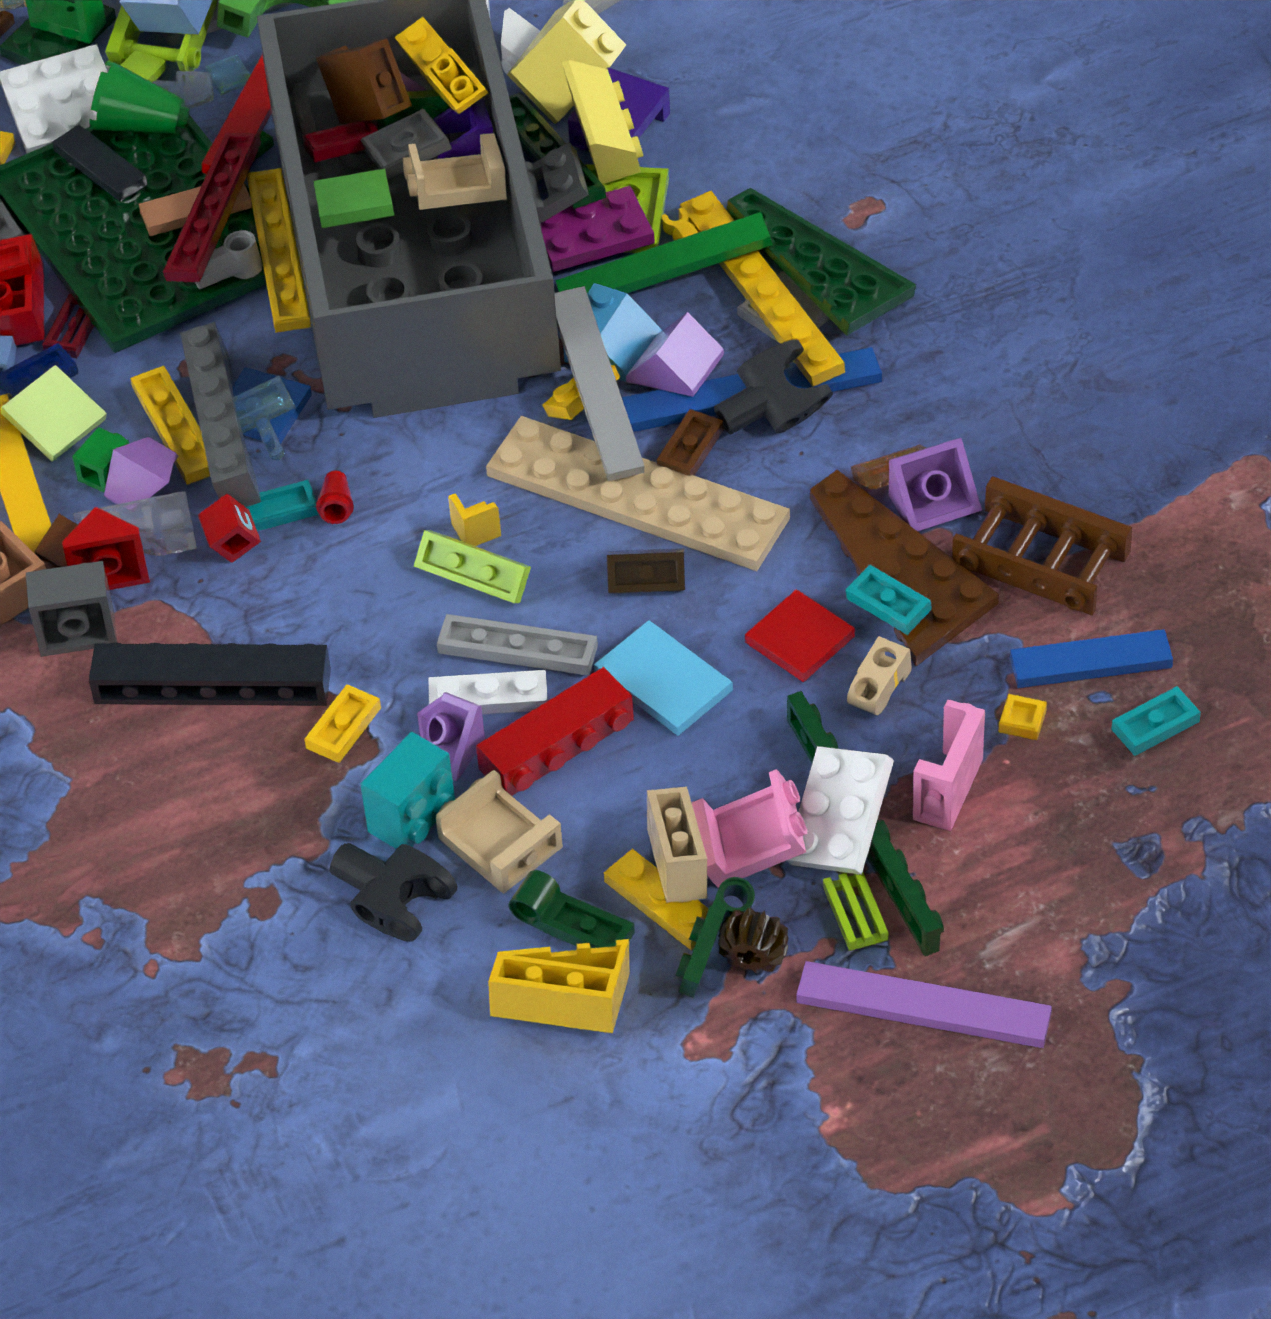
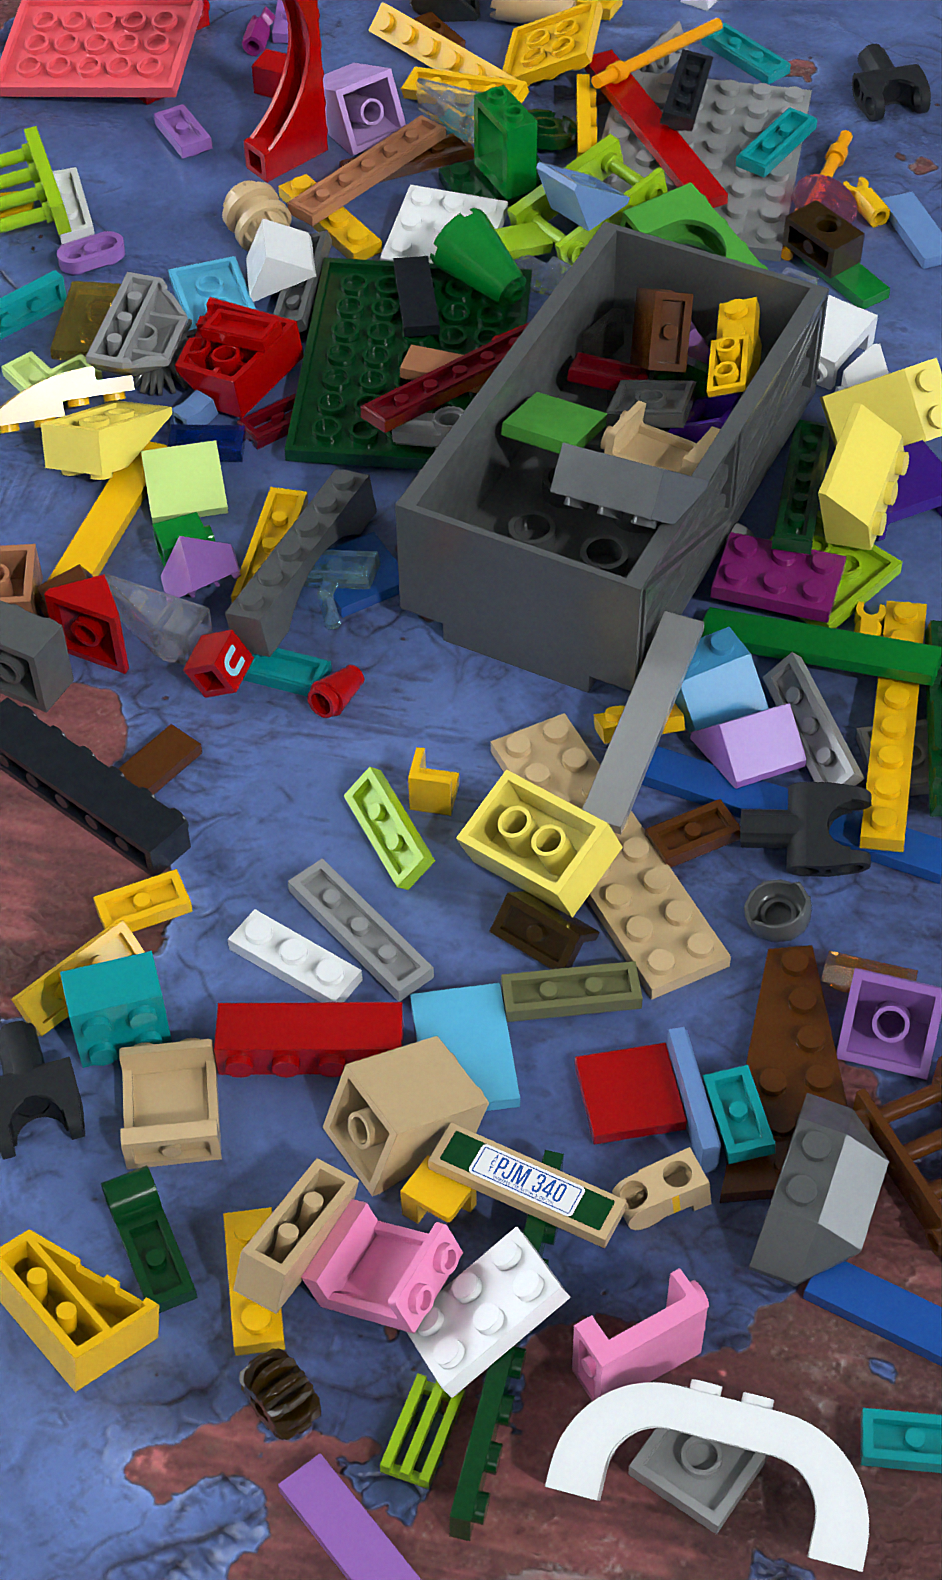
camera: 35 degrees right, 0 degrees up
medium lavender slope [417,692,485,781] -> none
dark grey plate [525,142,589,223] -> none
dark green plate [675,877,755,998] -> none
yellow tile [998,694,1047,740] -> none
none -> yellow plate [11,920,144,1037]
none -> reddish brown tile [118,724,202,795]
none -> tan slope [322,1036,489,1197]
none -> yellow panel [400,1155,477,1224]
none -> tile [428,1123,627,1248]
none -> light yellow brick [456,770,623,918]
none -> olive plate [501,961,643,1022]
none -> white arch [545,1379,869,1572]
none -> dark grey slope [550,443,709,529]
none -> light grey plate [628,1386,770,1534]
none -> medium blue tile [667,1027,721,1173]
none -> dark grey hair [744,879,812,943]
none -> dark grey wedge [748,1093,889,1287]
none -> light grey plate [762,652,865,786]

